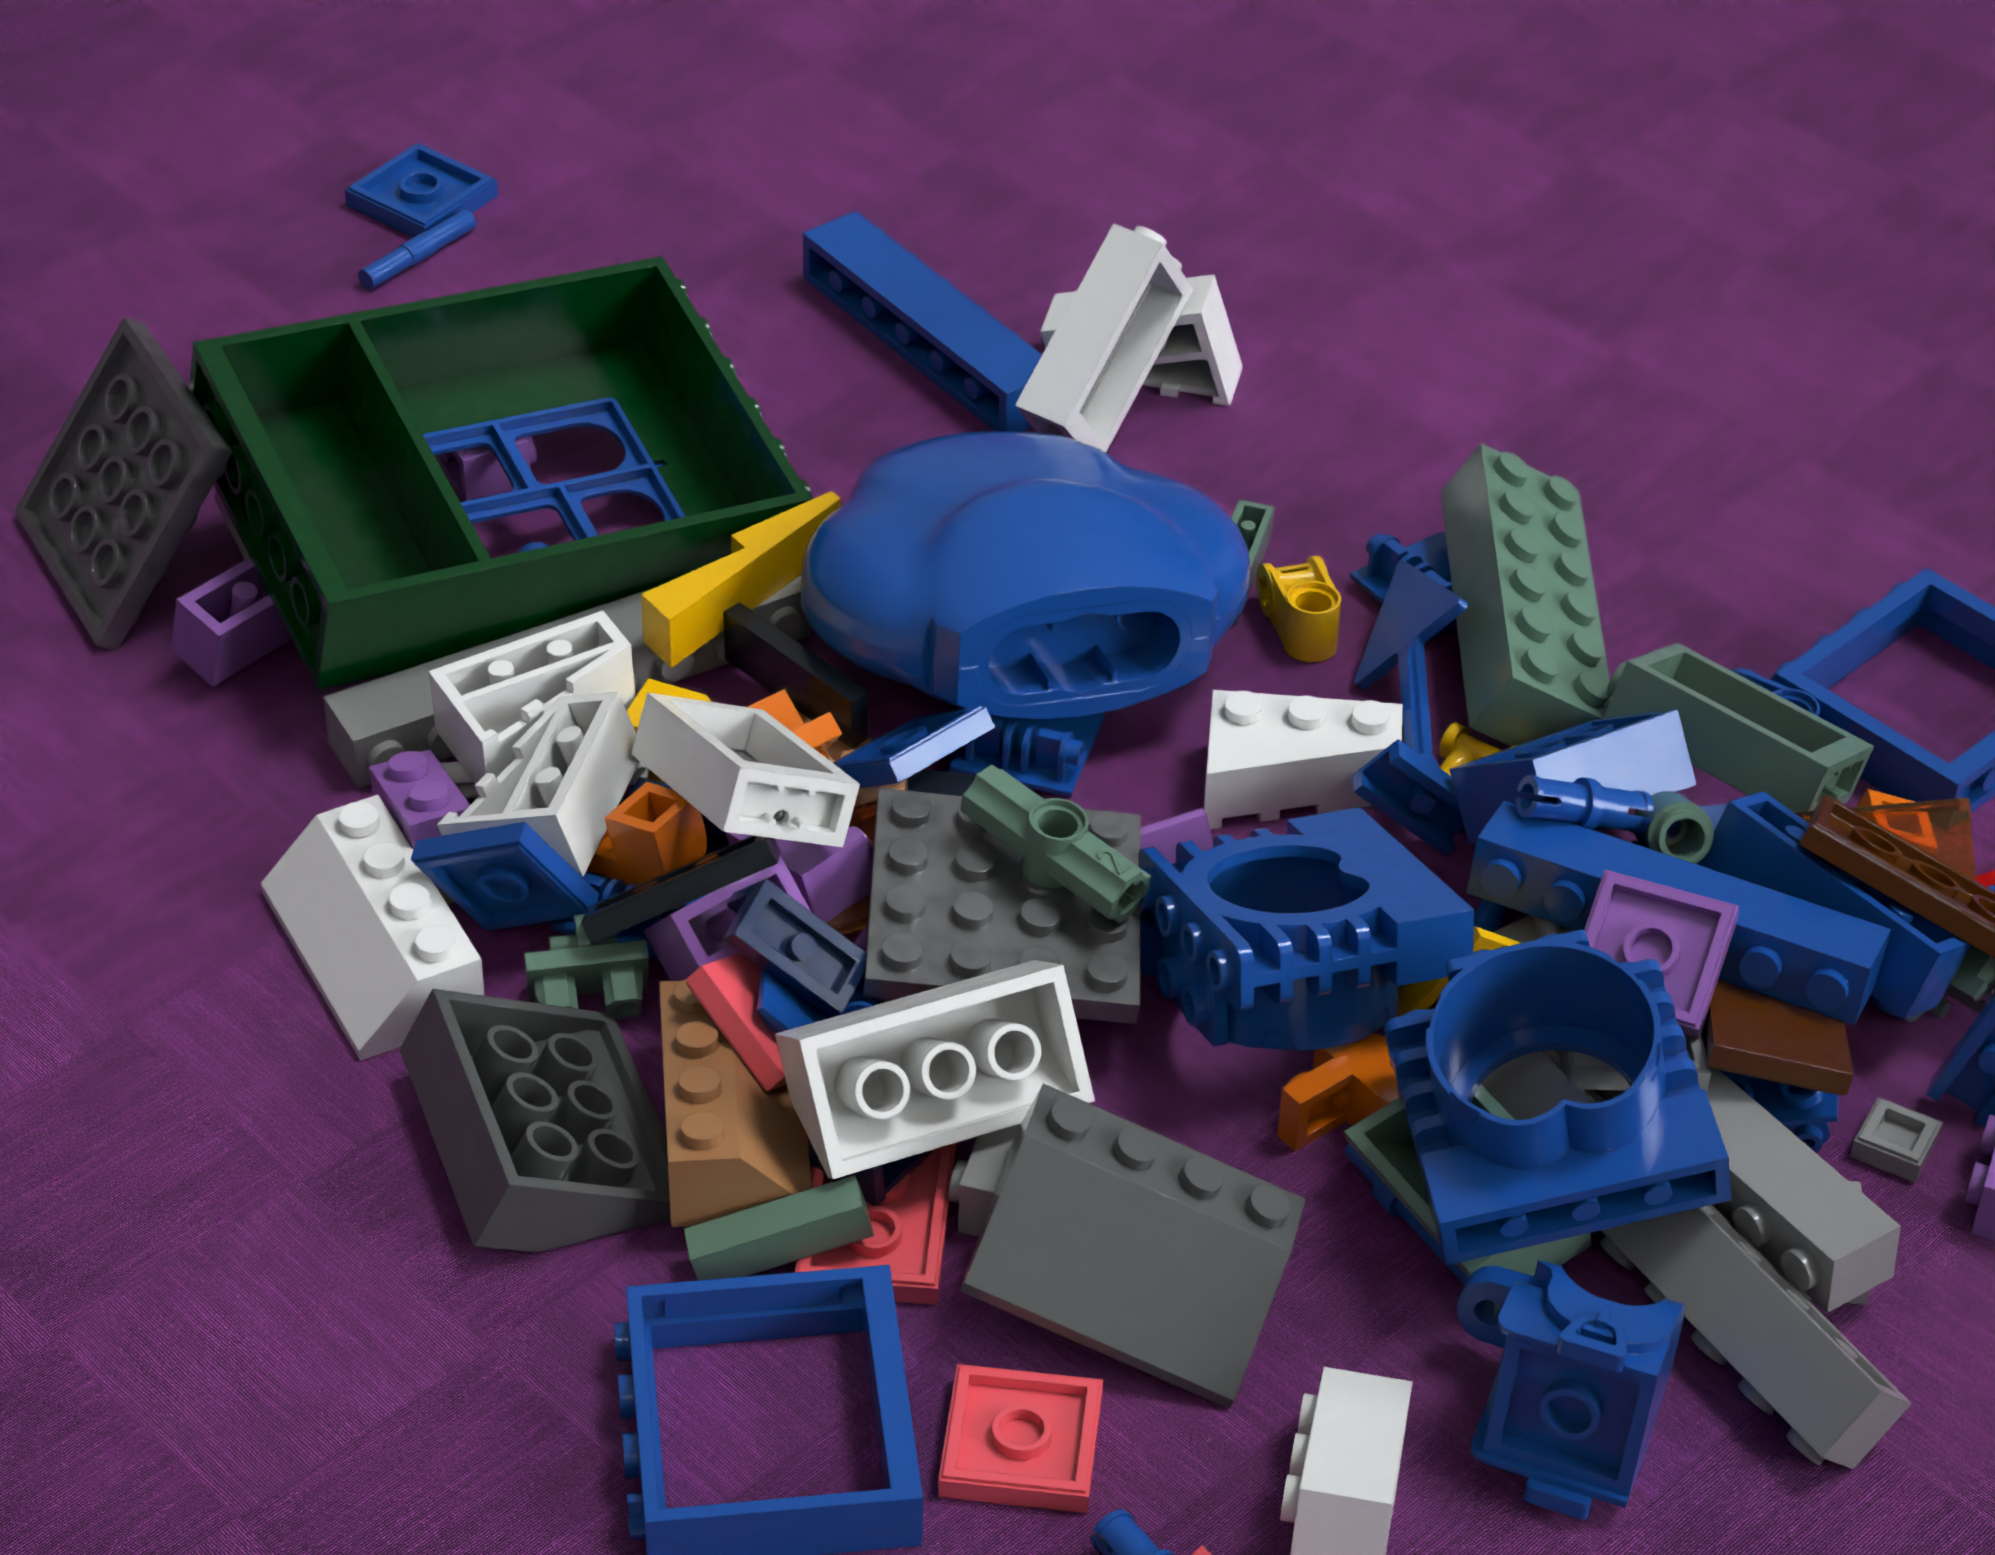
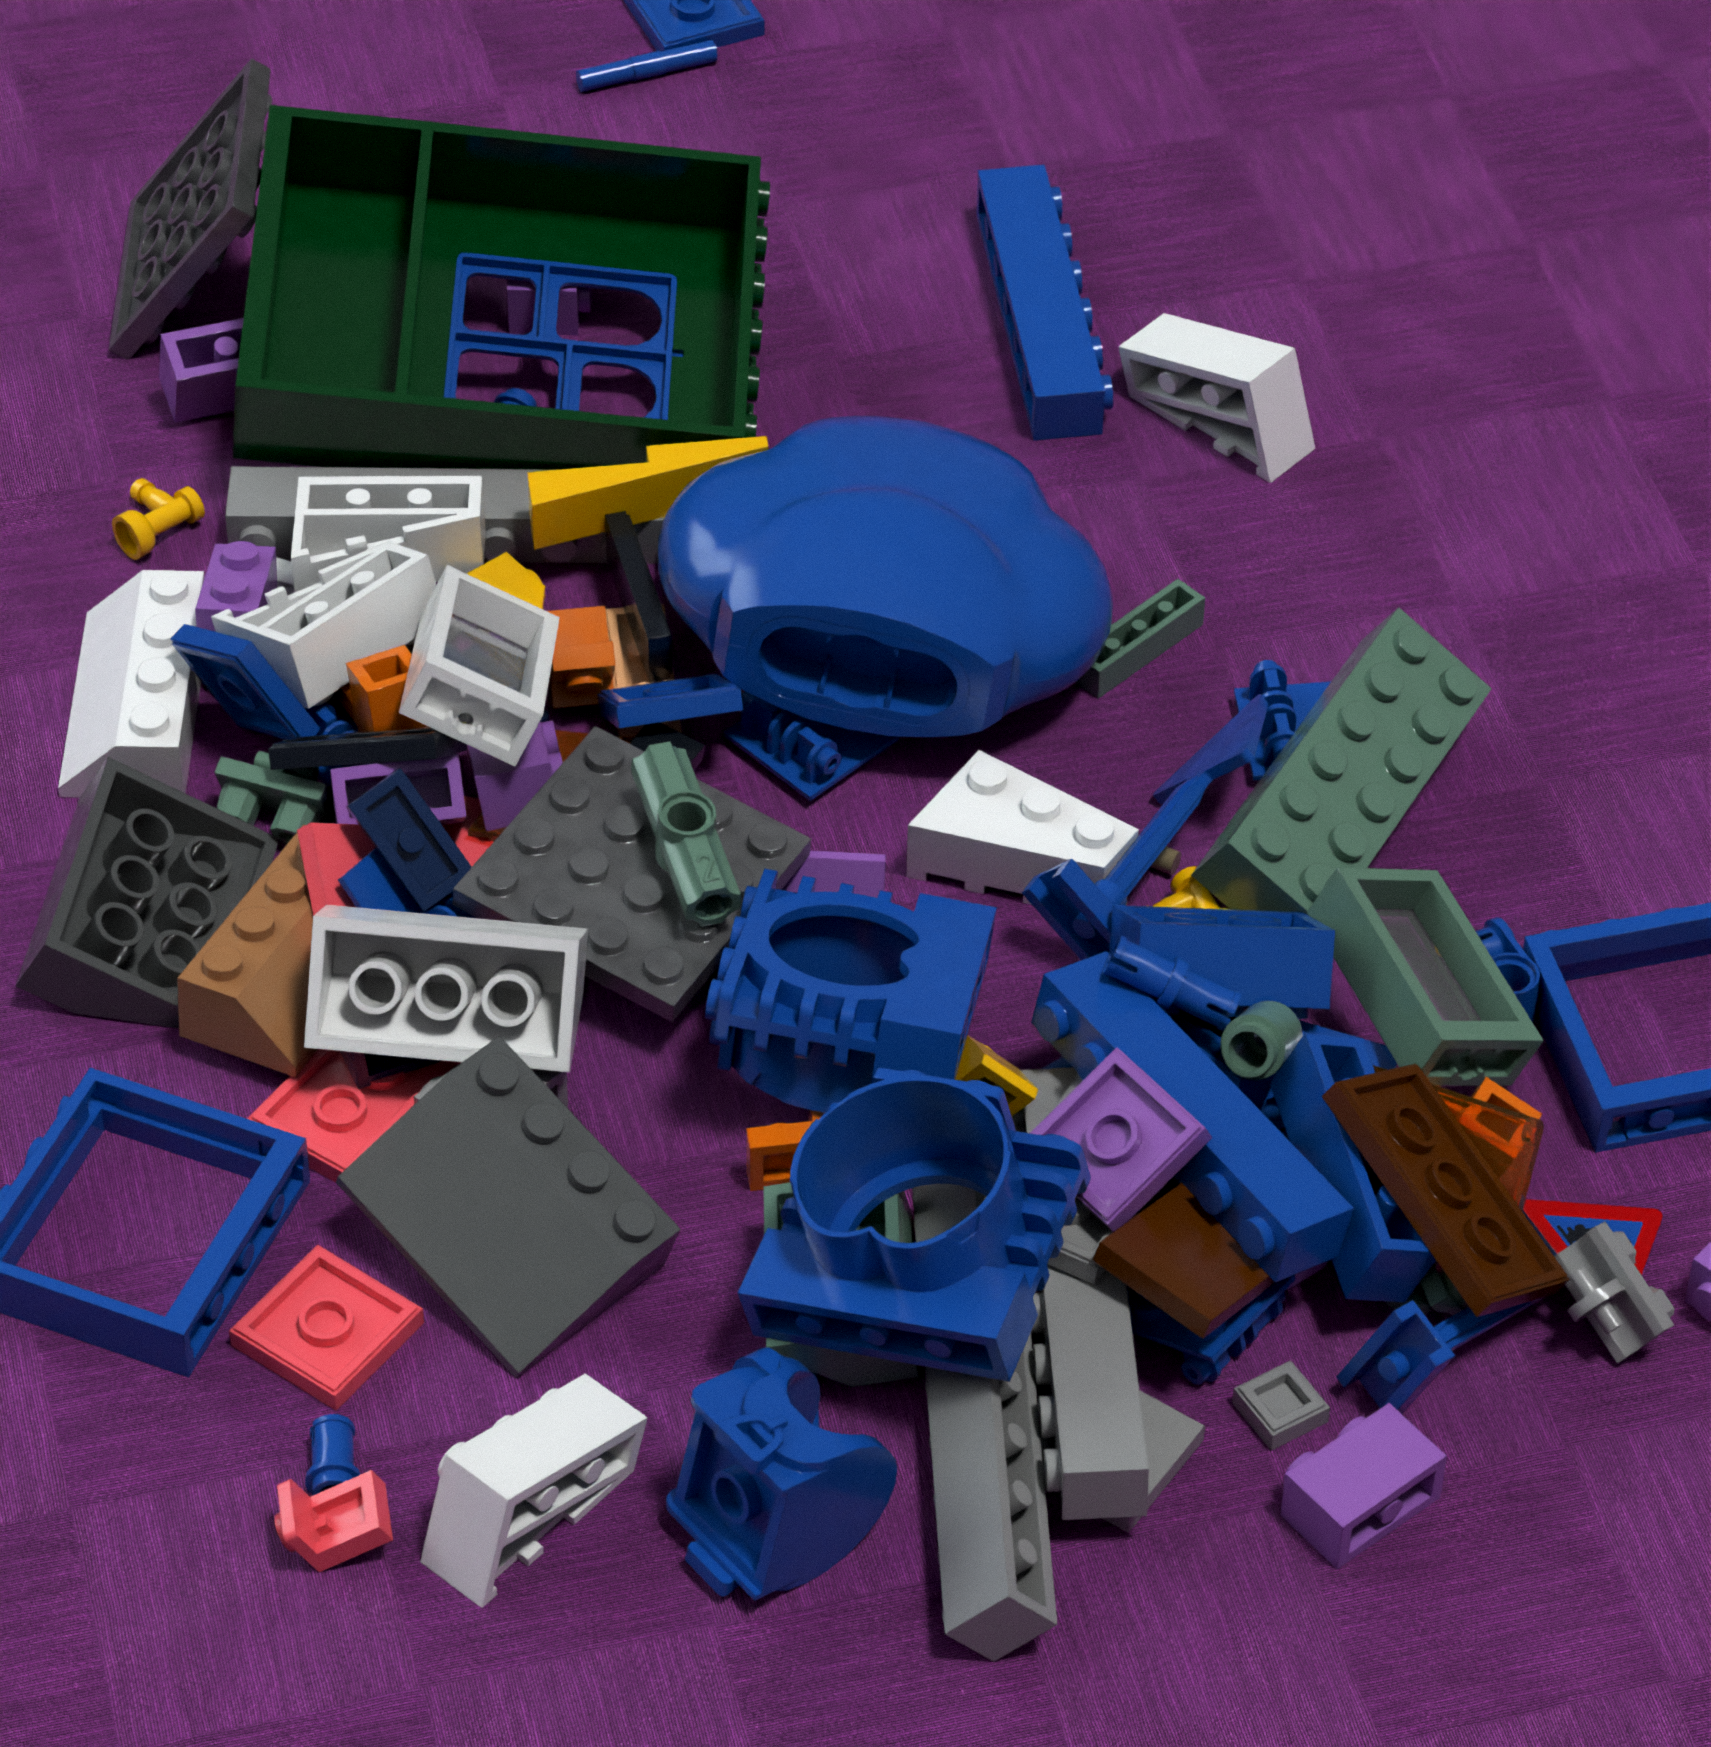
camera: 30 degrees right, 5 degrees up
sand green piece [684,1175,874,1280] -> none
white window [1015,223,1194,453] -> none
yellow piece [1256,555,1341,662] -> none
none -> yellow piece [112,478,205,560]

